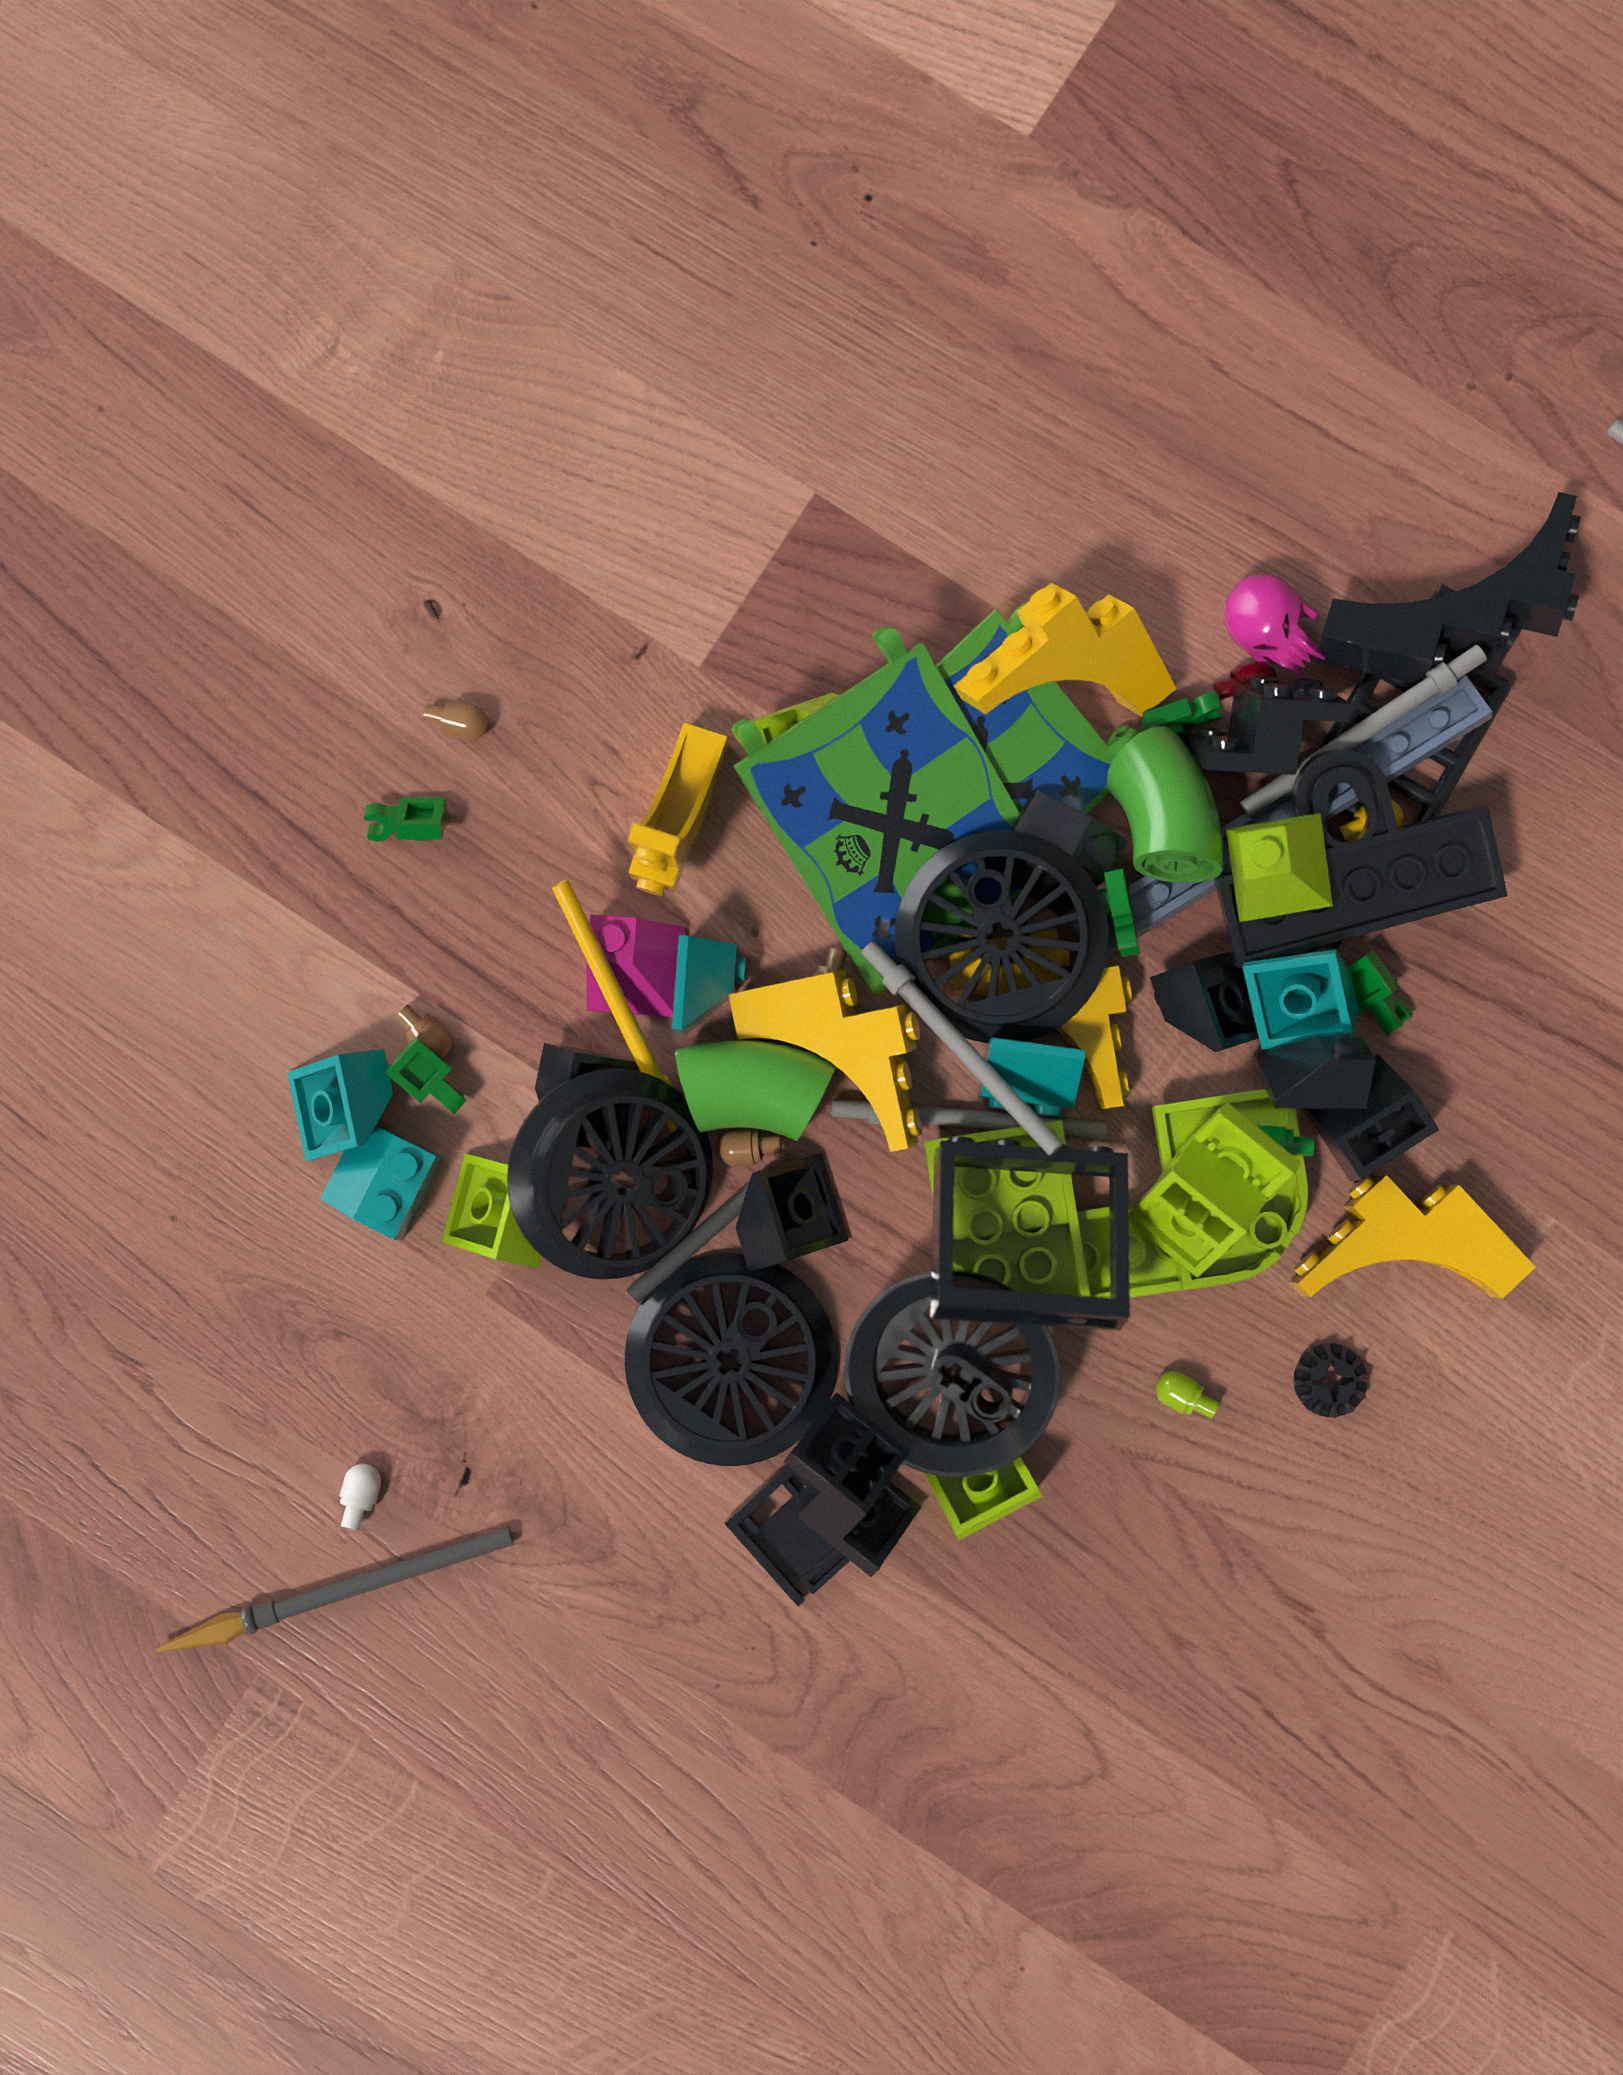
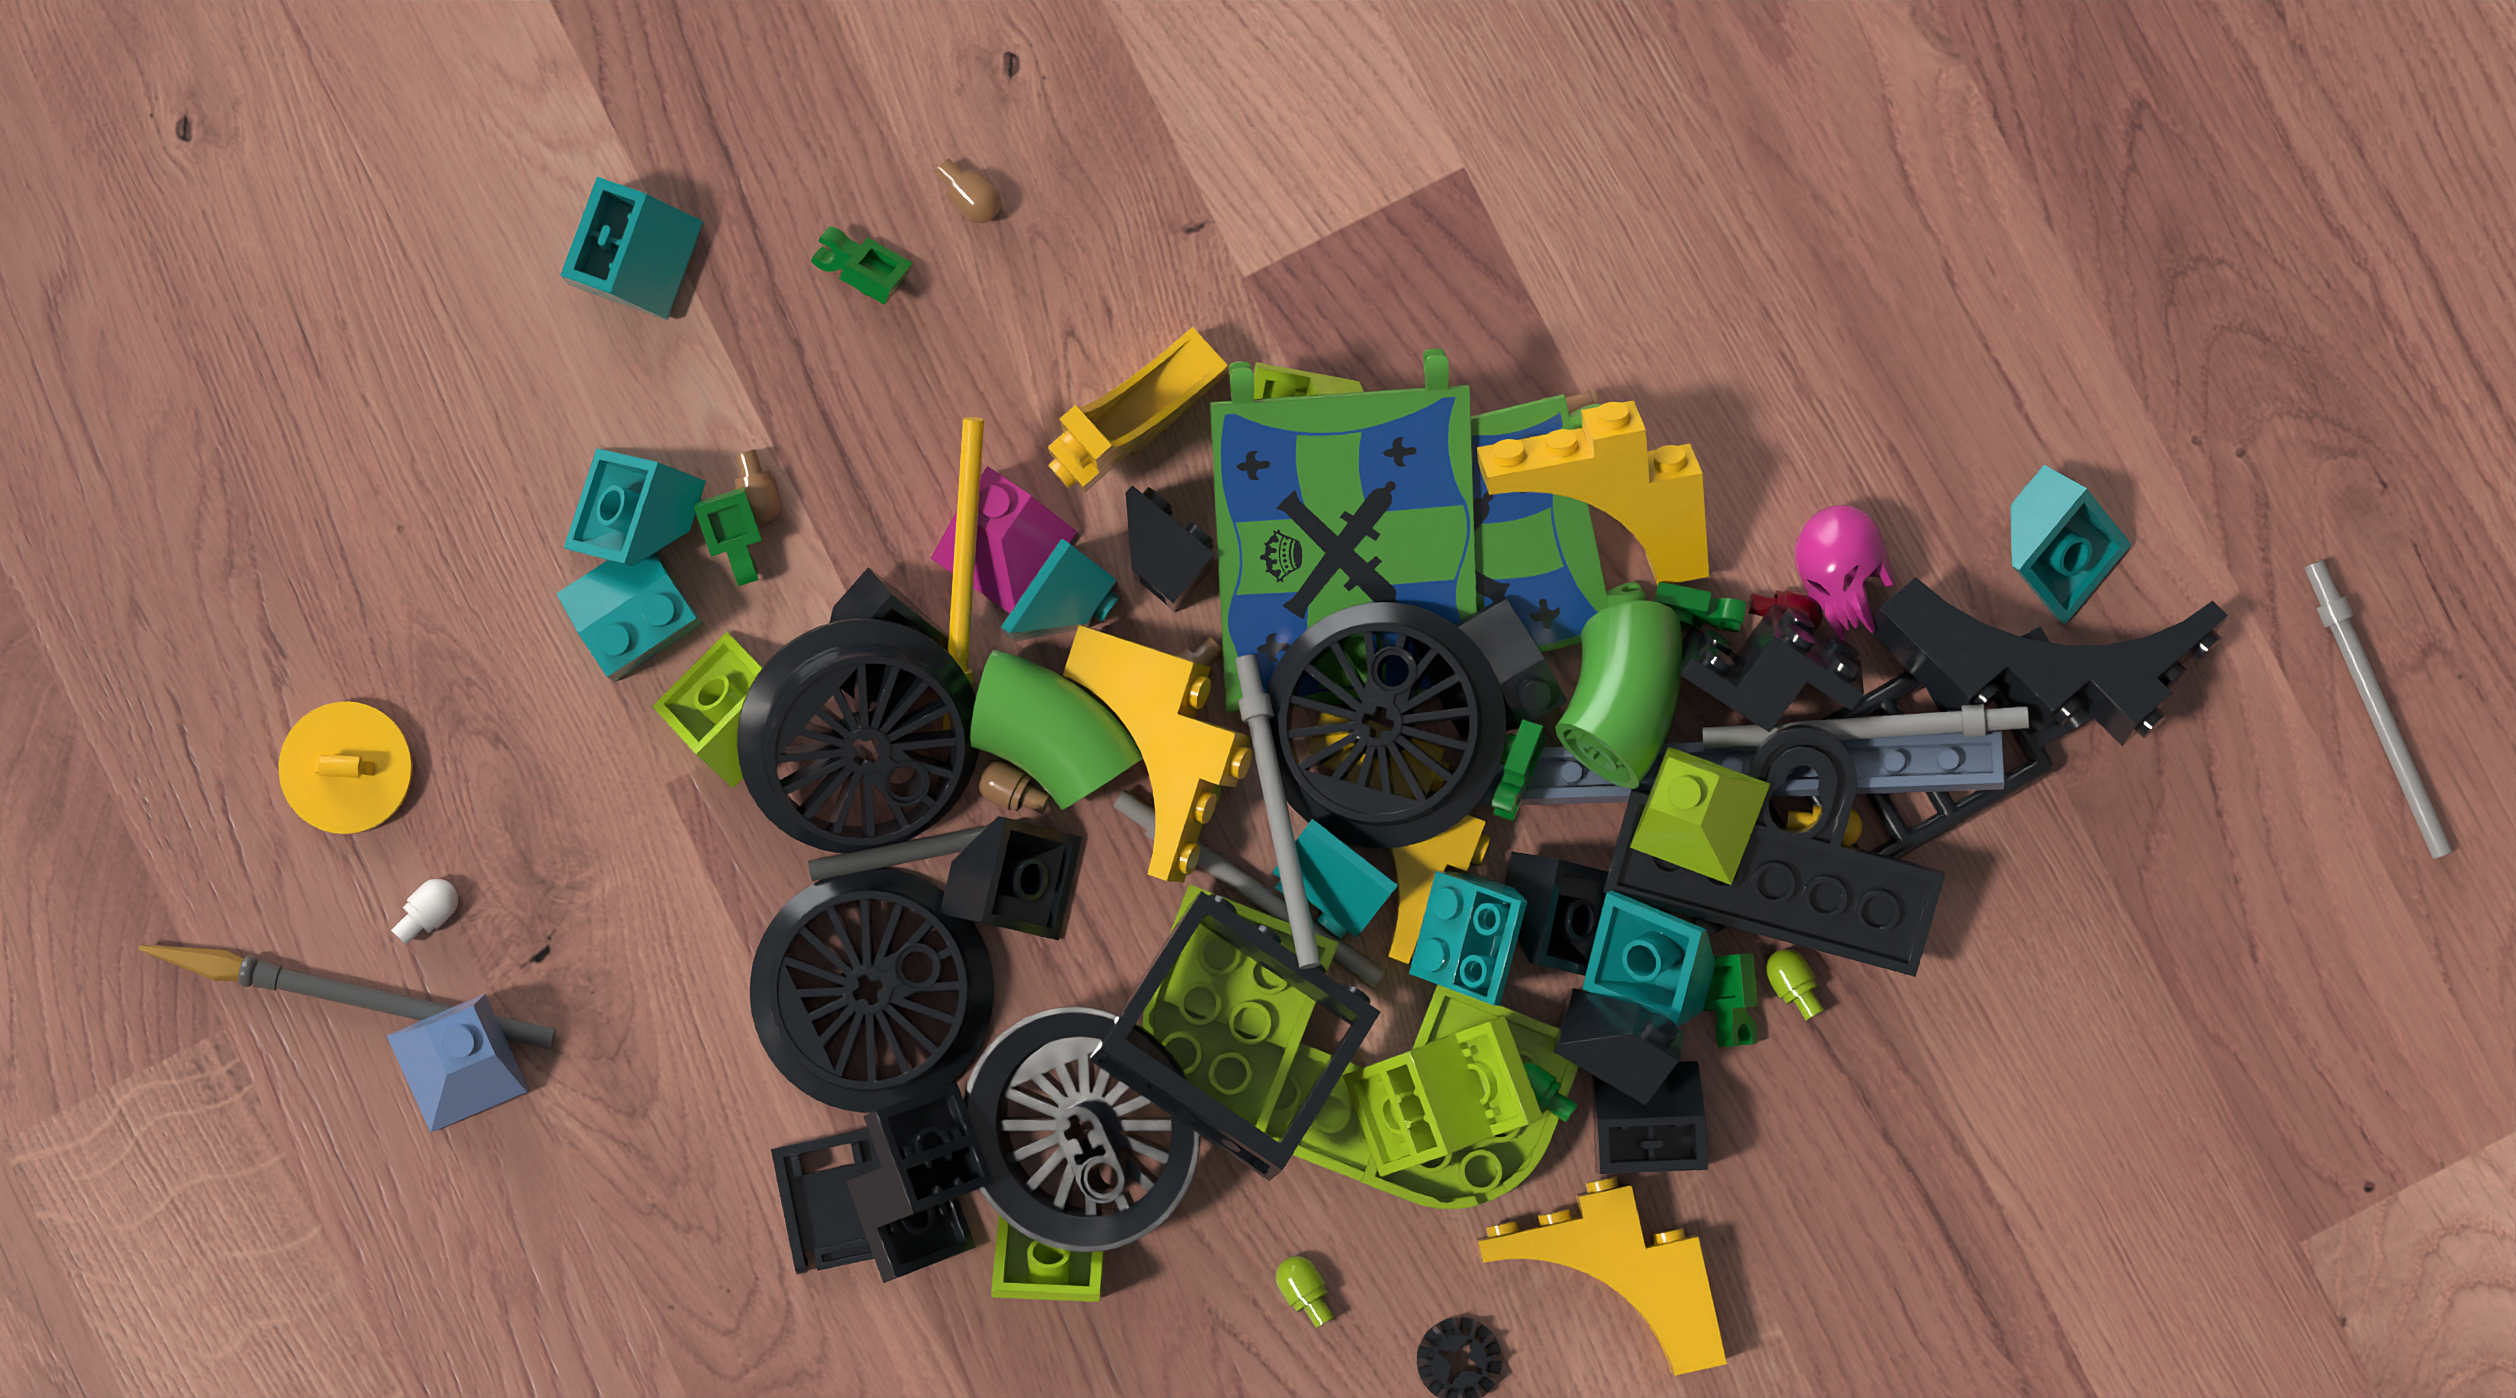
camera: 30 degrees right, 0 degrees up
none -> yellow shield [279,701,413,834]
none -> medium blue slope [387,994,529,1133]
none -> teal slope [560,176,704,321]
none -> black slope [1125,485,1216,612]
none -> teal slope [1409,871,1527,1006]
none -> lime cylinder [1766,949,1824,1021]
none -> teal slope [2011,465,2132,625]

